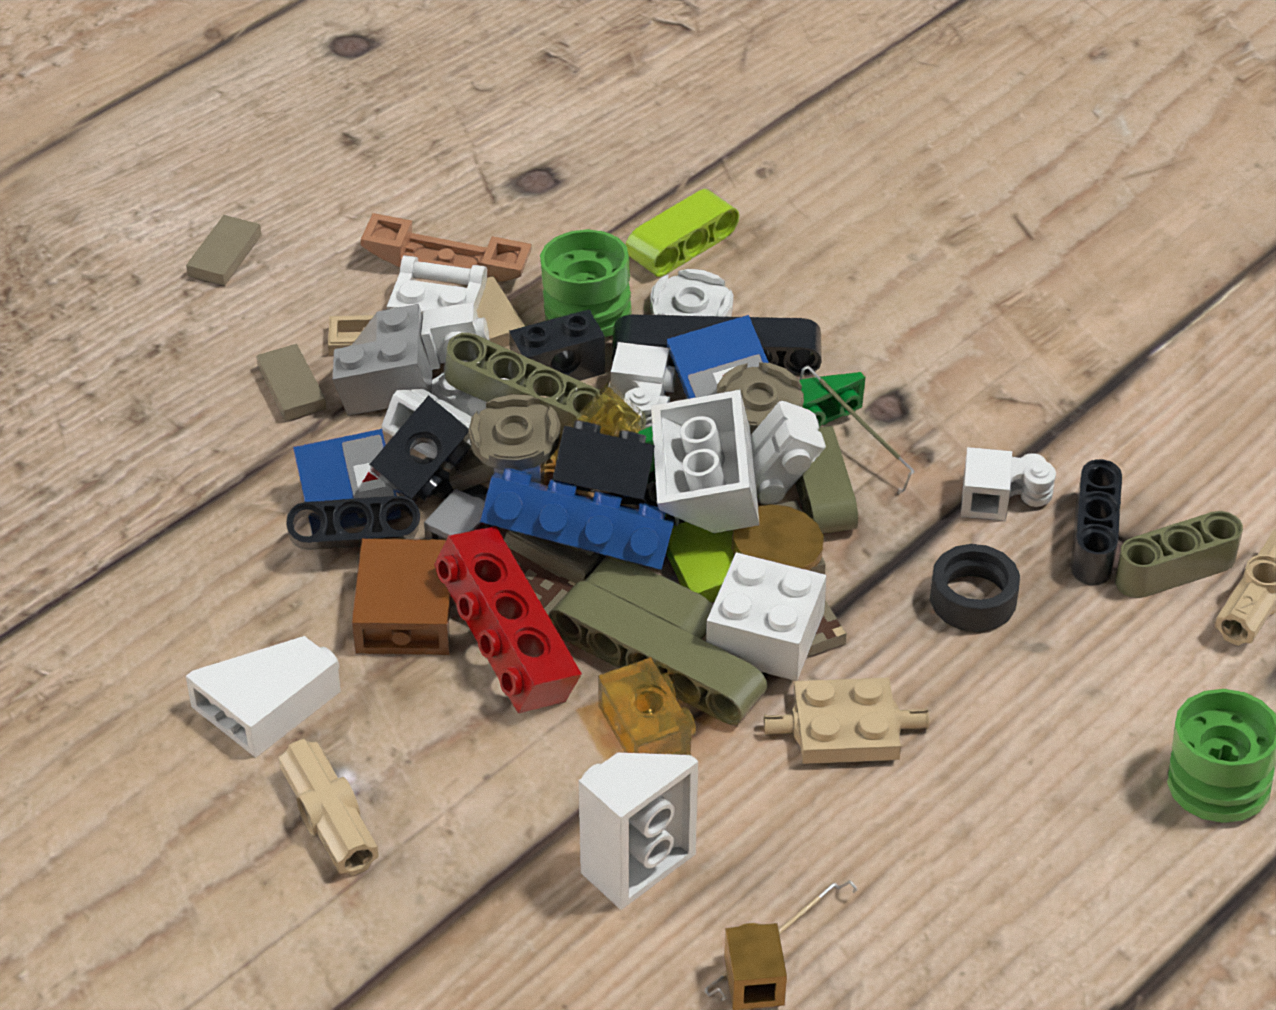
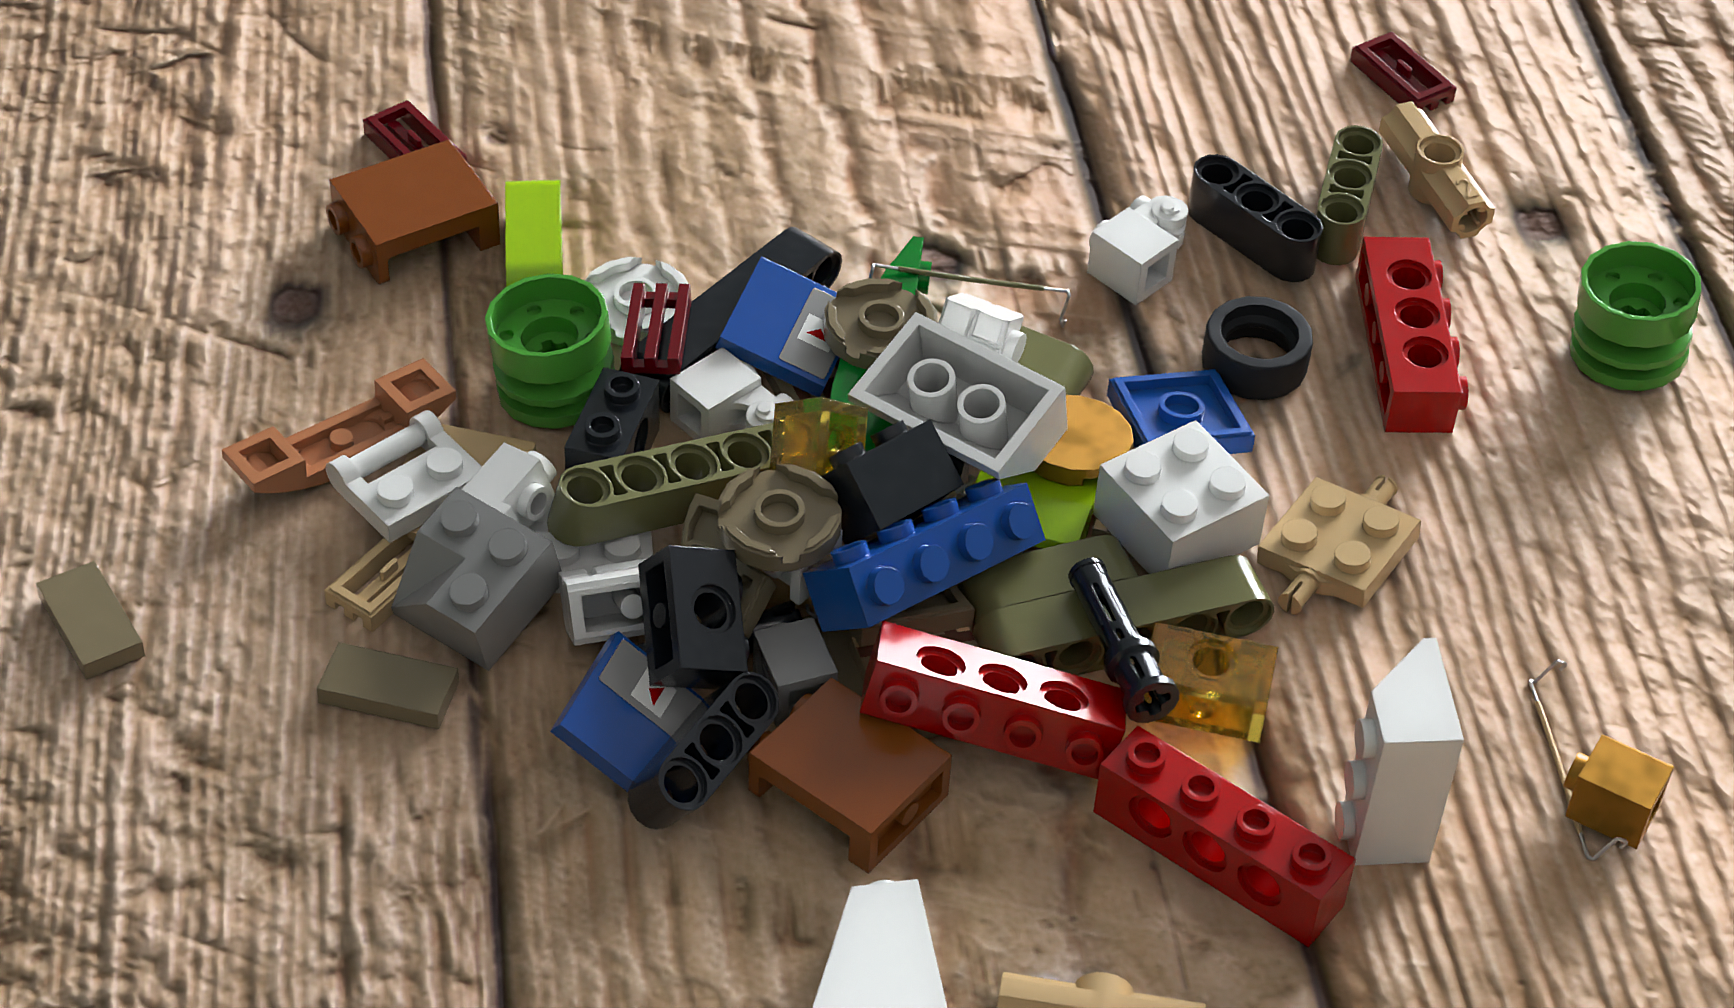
camera: 55 degrees left, 0 degrees up
none -> dark orange panel [326,139,500,284]
none -> dark red tile [363,100,467,161]
none -> dark red tile [620,283,692,375]
none -> black pin [1068,557,1180,723]
none -> red brick [1093,725,1356,947]
none -> blue tile [1107,369,1255,454]
none -> red brick [1355,236,1469,433]

